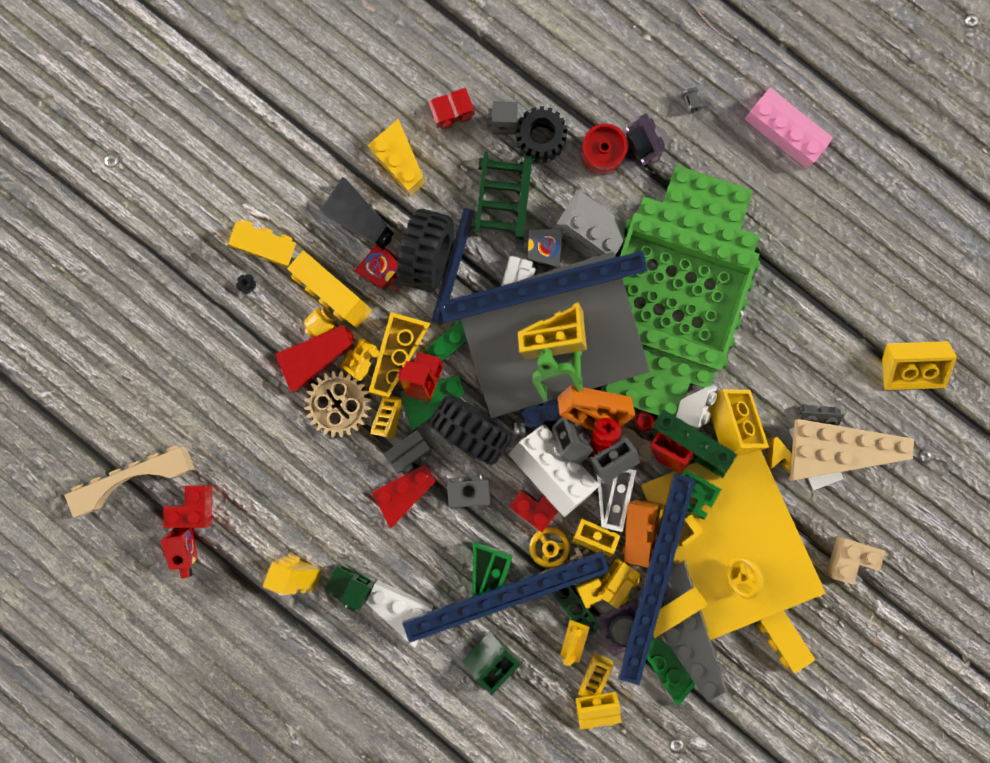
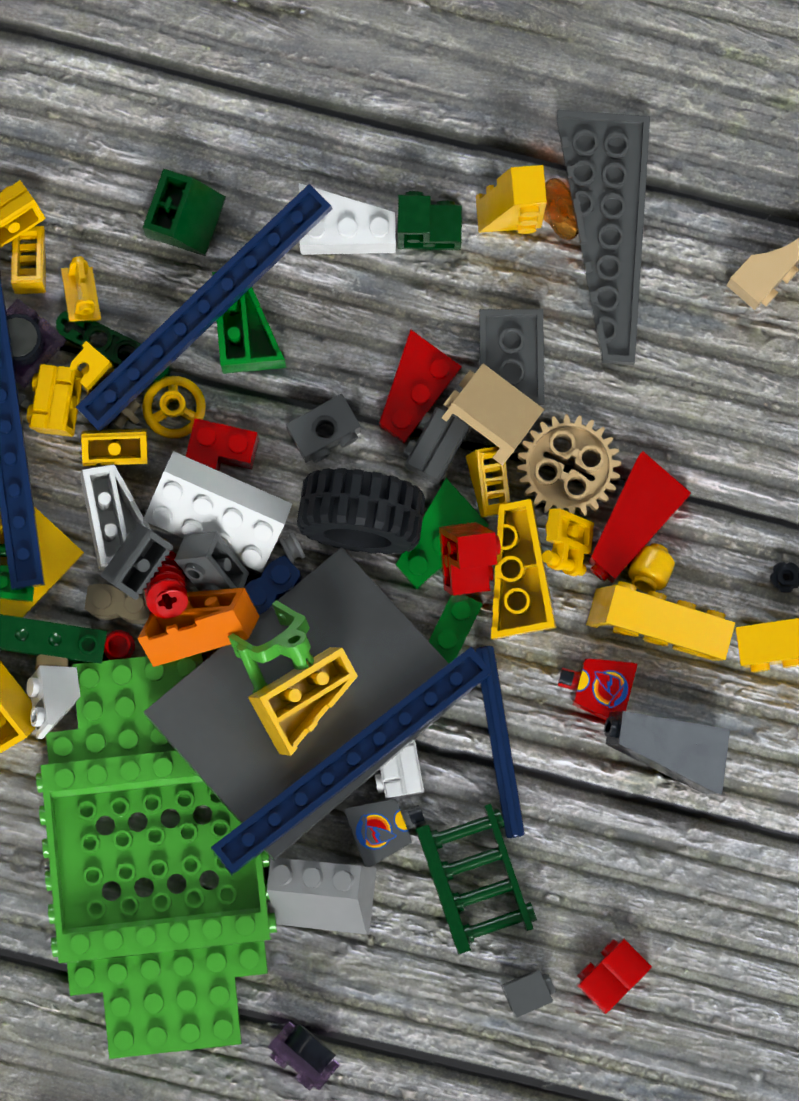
camera: 150 degrees right, 5 degrees down
red torso [160,528,198,578] -> none
red brick [163,485,212,528] -> none
yellow wedge [368,119,425,196] -> none
black tyre [396,208,454,293] -> none
black tyre [516,106,567,163] -> none
red wheel [581,123,628,175] -> none
orange wedge [622,499,662,567] -> none
red torso [650,432,694,474] -> none
none -> tan panel [442,363,545,466]
none -> dark grey plate [479,309,544,405]
none -> clear orange dish [544,178,578,240]
none -> dark grey wing [556,110,650,365]

